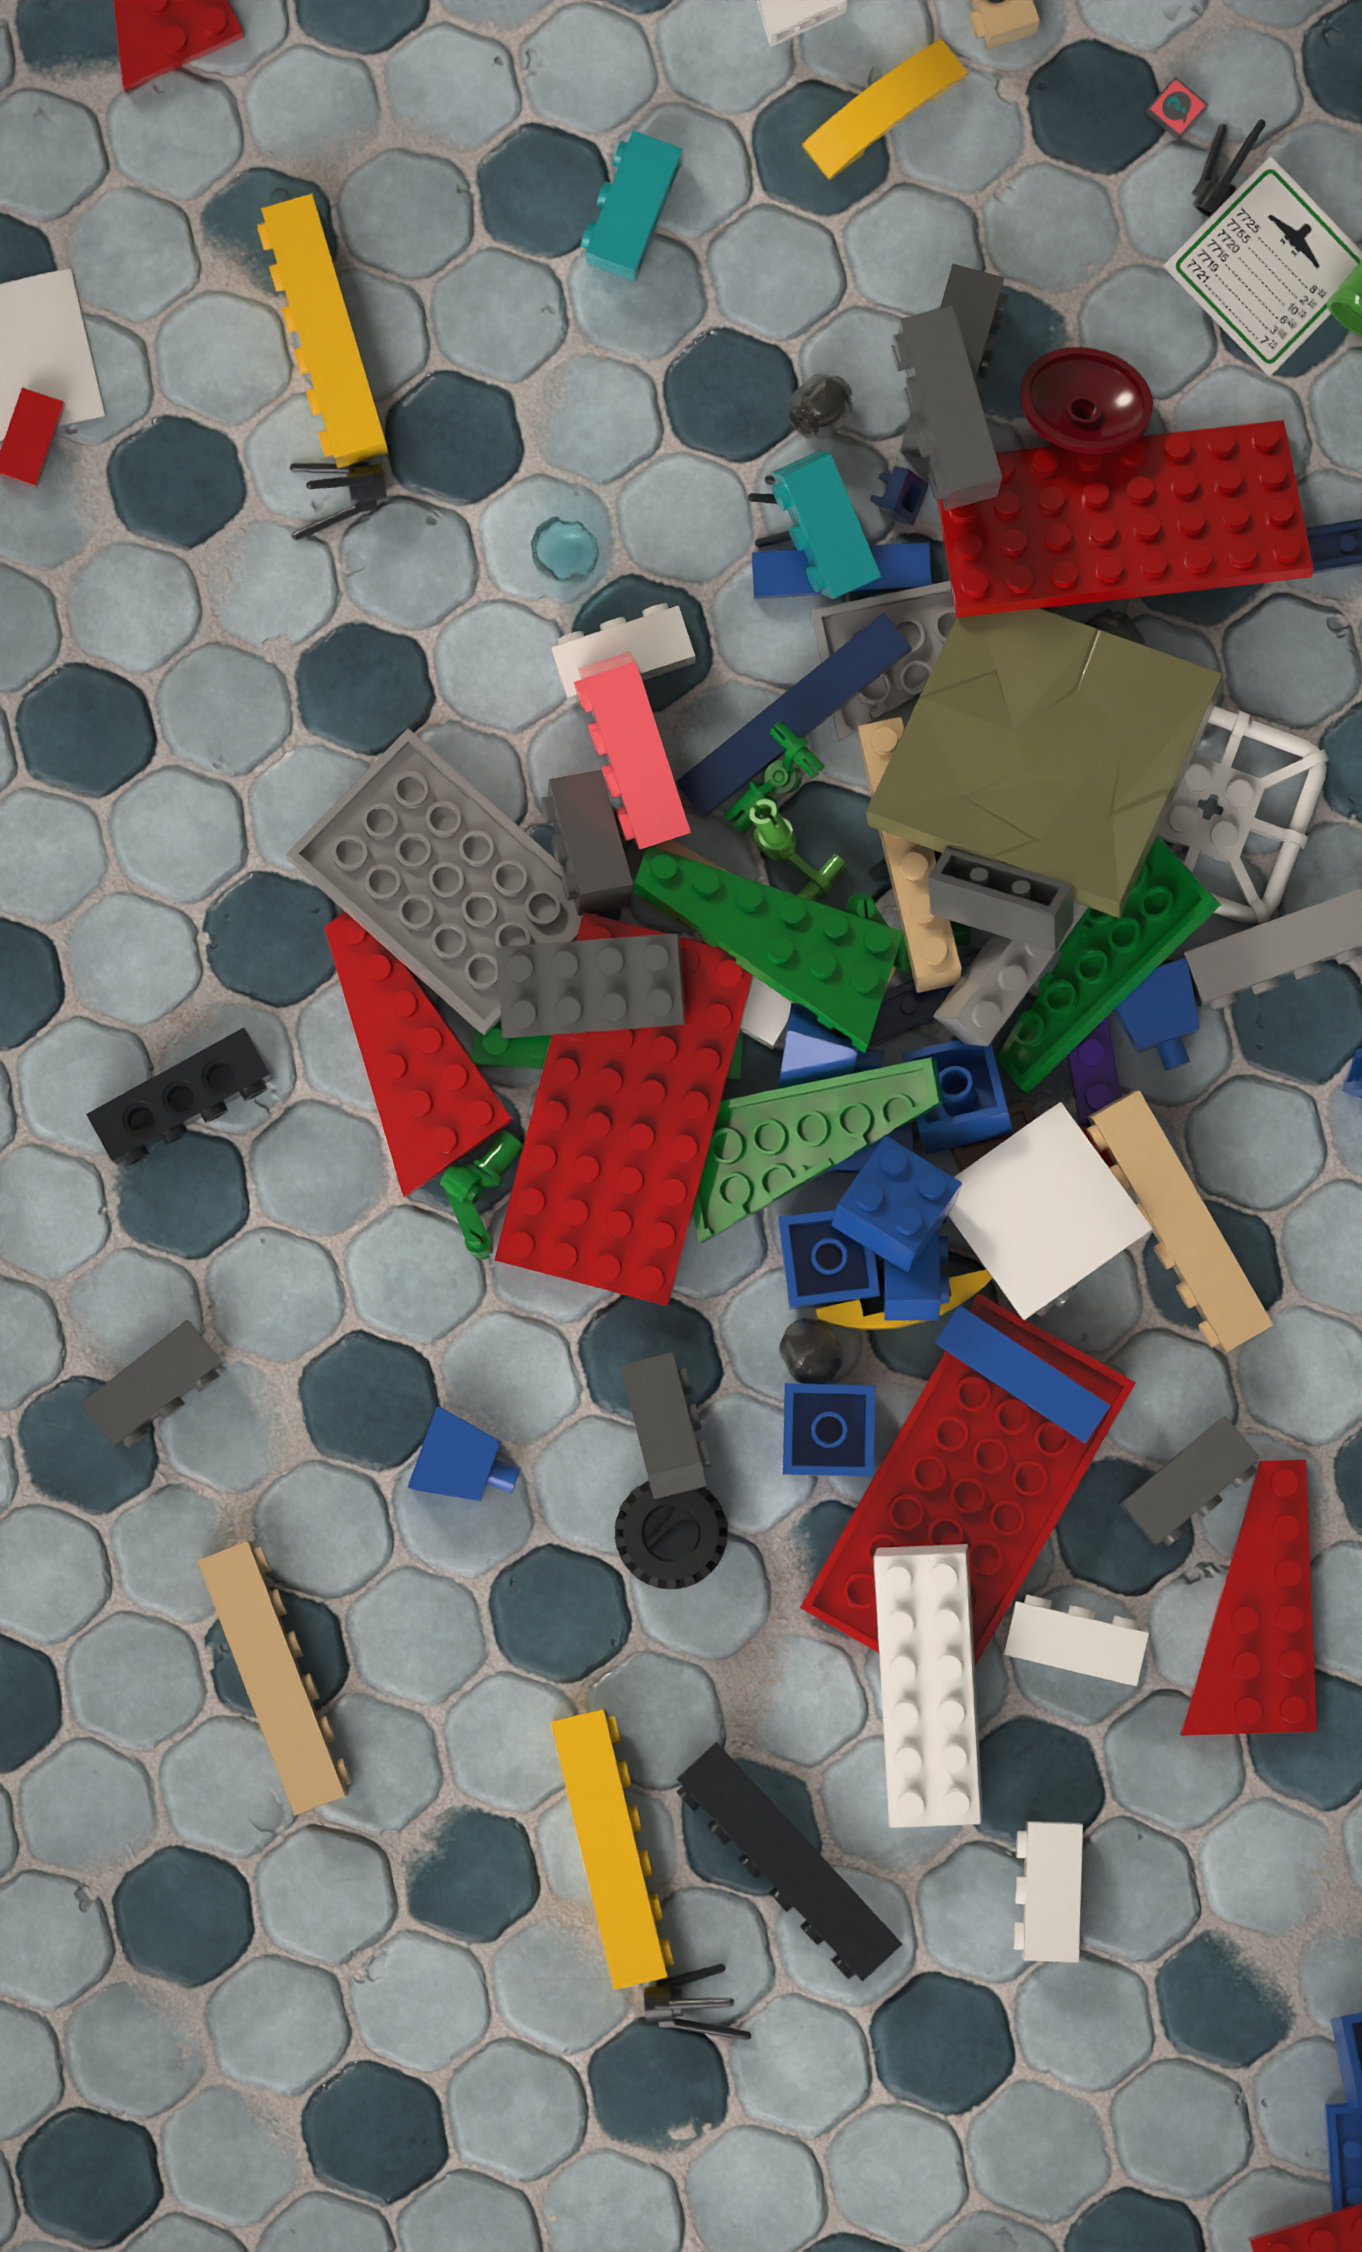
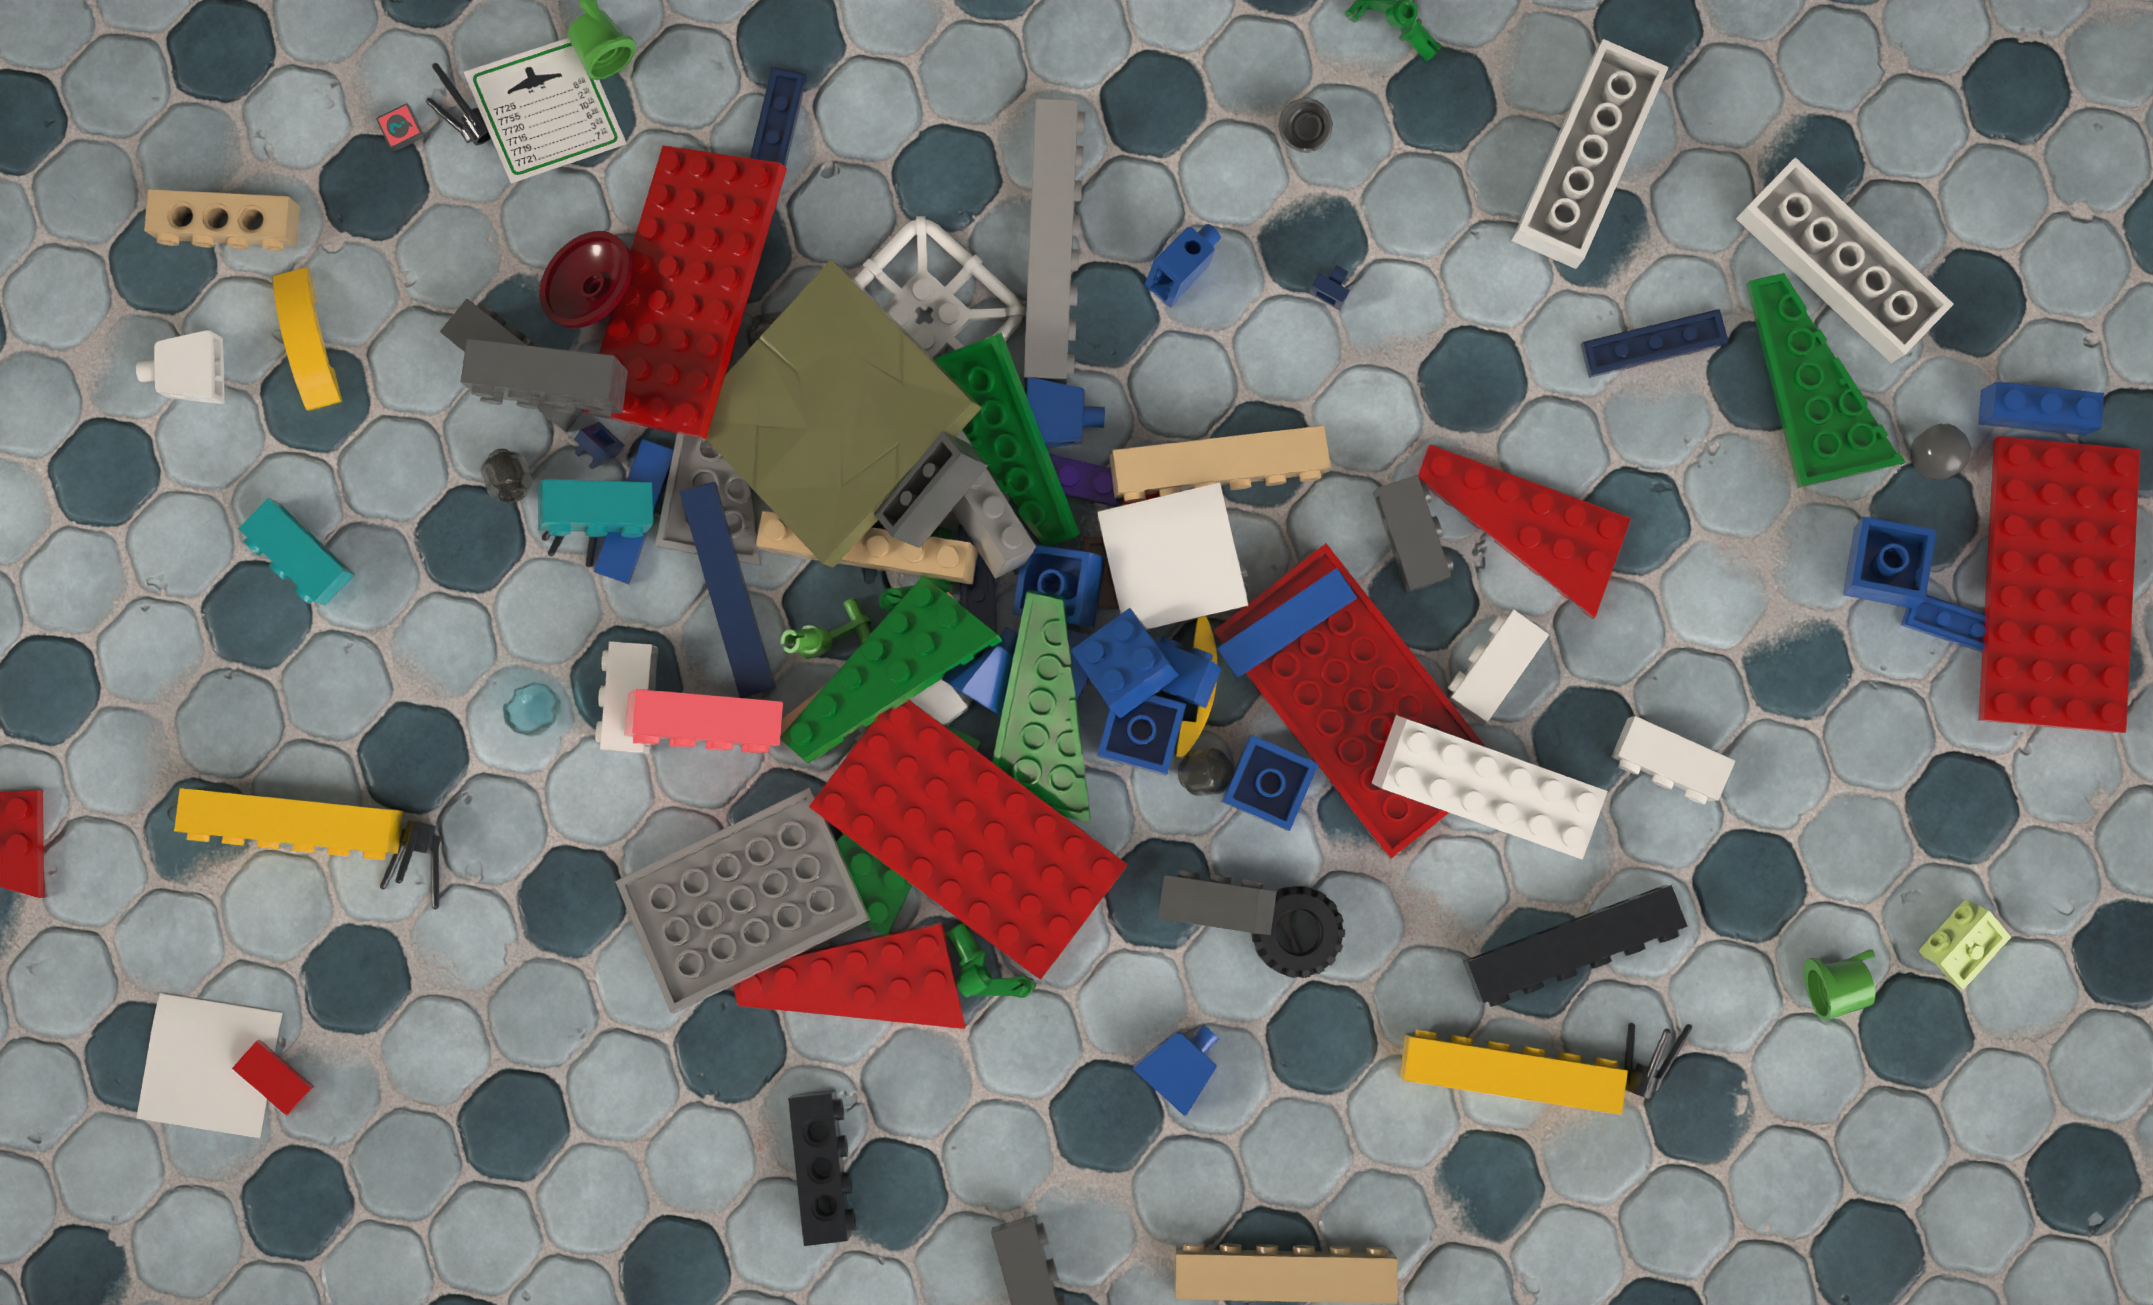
camera: 65 degrees left, 0 degrees up
dark grey brick [496,933,688,1038] -> none
dark grey brick [541,770,633,916] -> none
green pin [724,720,825,834] -> none
none -> bright green hat [1804,949,1875,1021]

